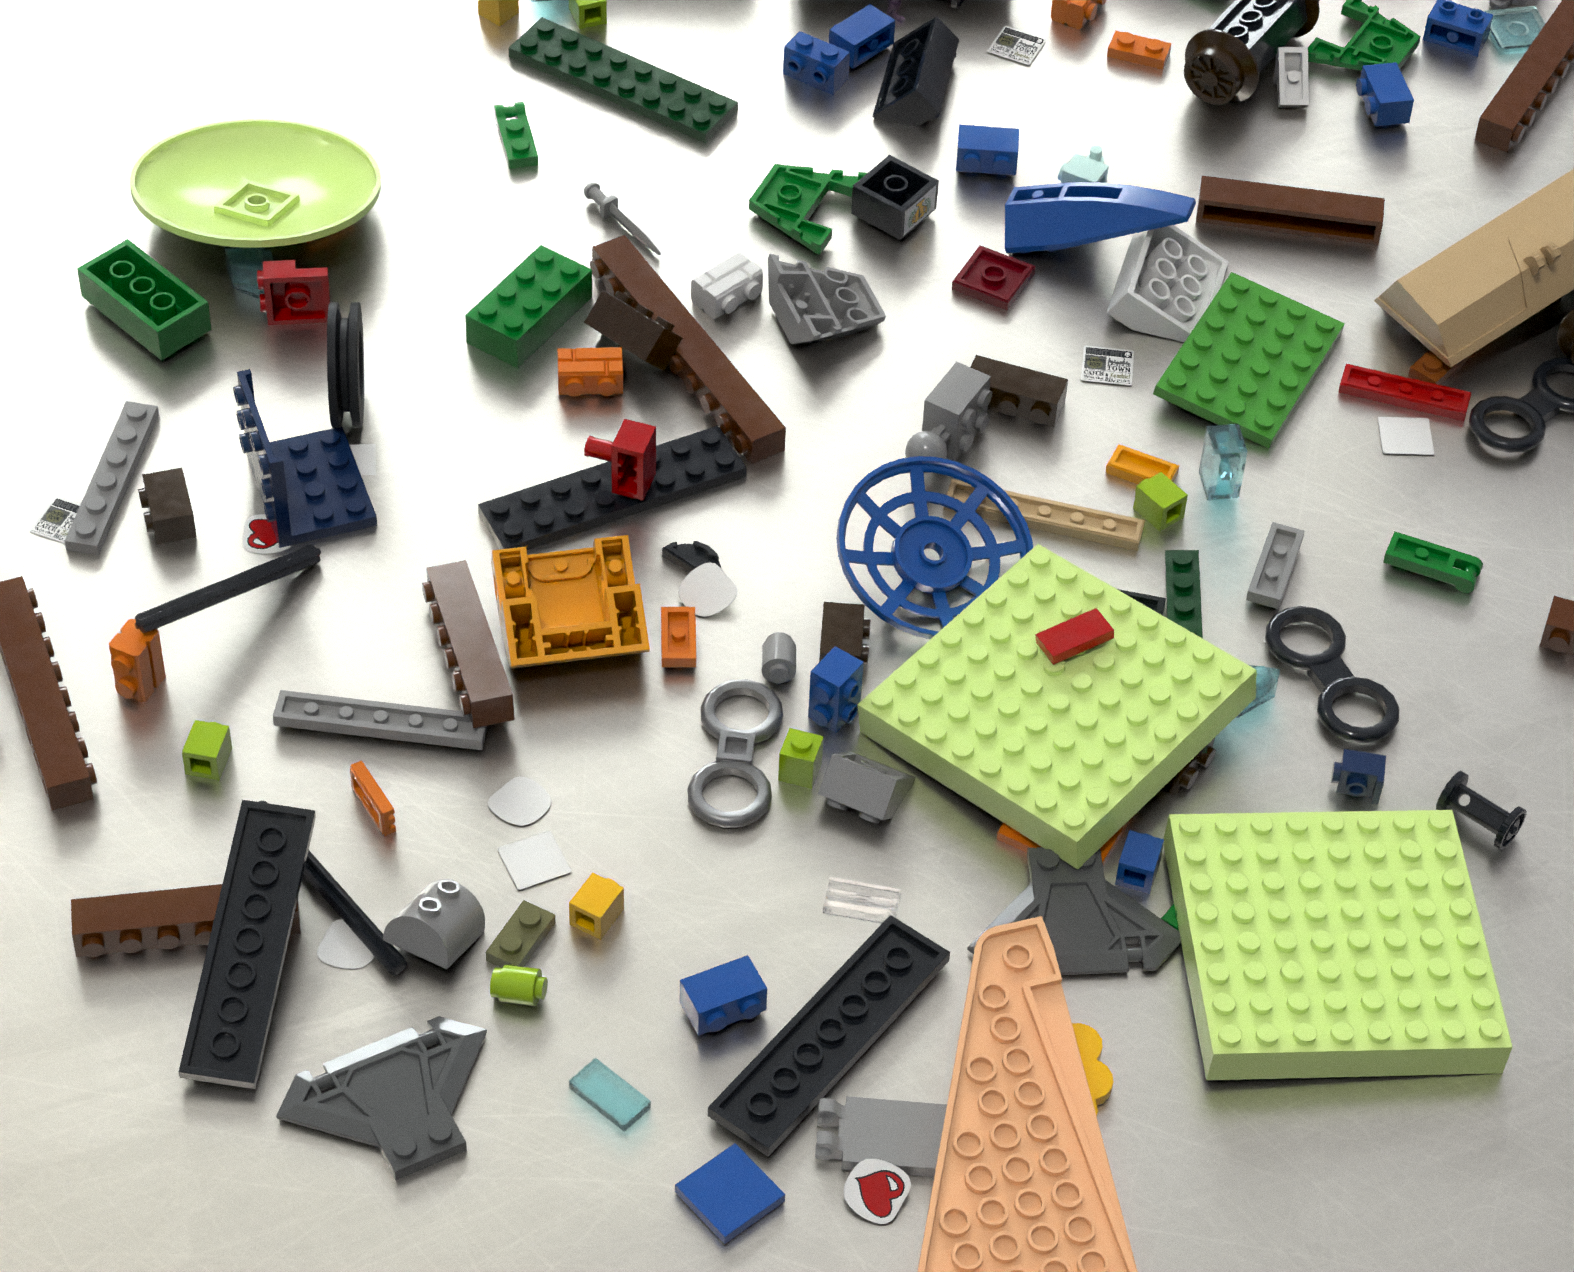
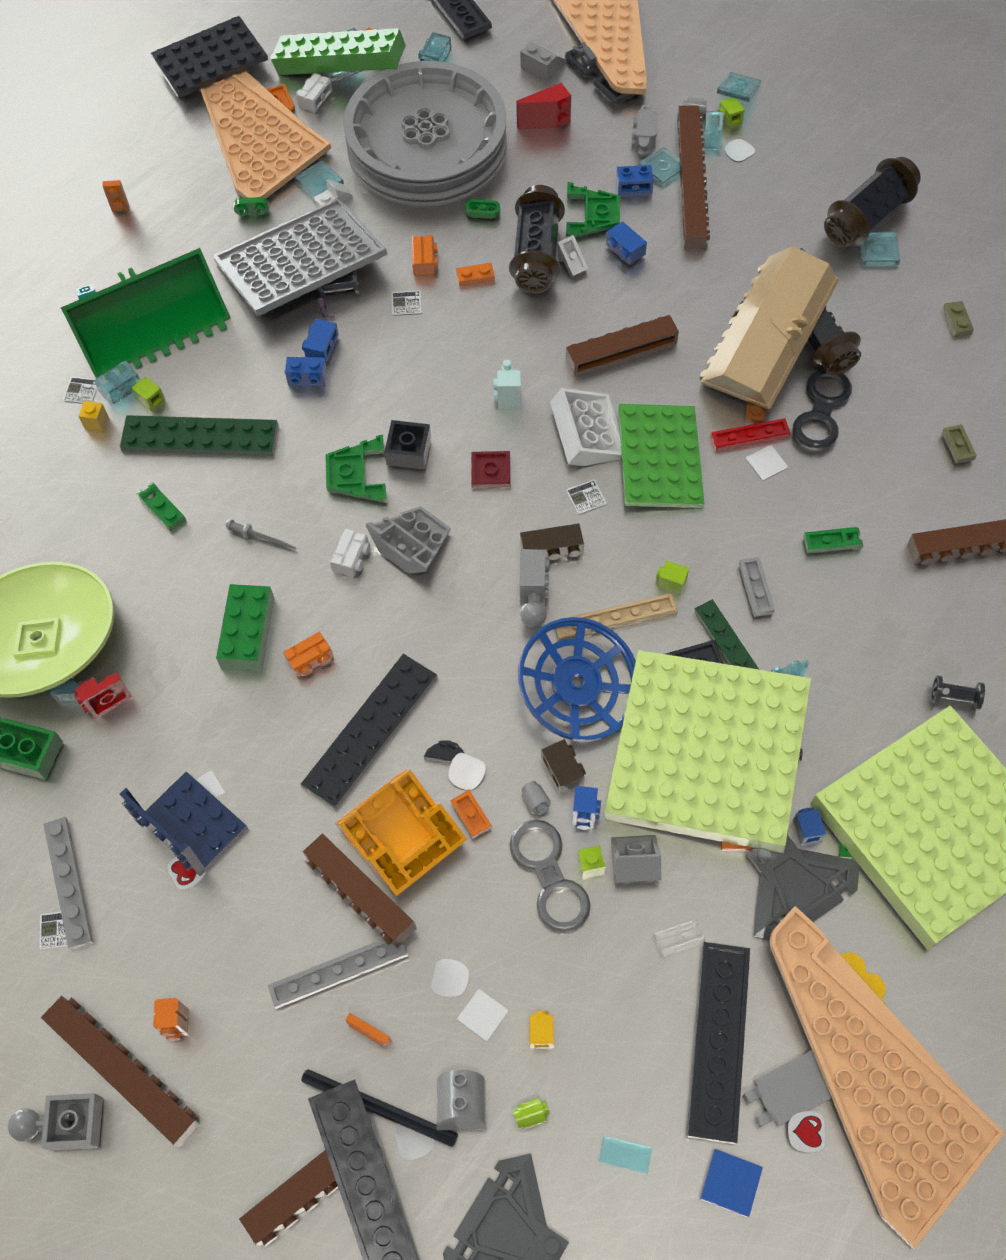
camera: 25 degrees left, 15 degrees up
black axle [134,544,321,633] -> none
dark brown brick [138,467,197,545] -> none
lime brick [182,720,232,781] -> none
black tyre [327,302,364,428] -> none
olive plate [485,900,556,968] -> none
dark brown brick [584,290,683,371] -> none
red brick [584,419,656,500] -> none
reddish brown brick [590,235,786,464] -> none
blue brick [679,955,767,1036] -> none
black slope [872,16,959,127] -> none
blue brick [956,124,1019,175] -> none
blue wedge [1005,182,1196,254] -> none
red tile [1035,608,1114,665] -> none
light orange tile [1105,444,1179,484] -> none
clear light blue brick [1199,424,1247,500] -> none
black bar [1265,606,1400,743] -> none
dark blue brick [1331,749,1386,805] -> none

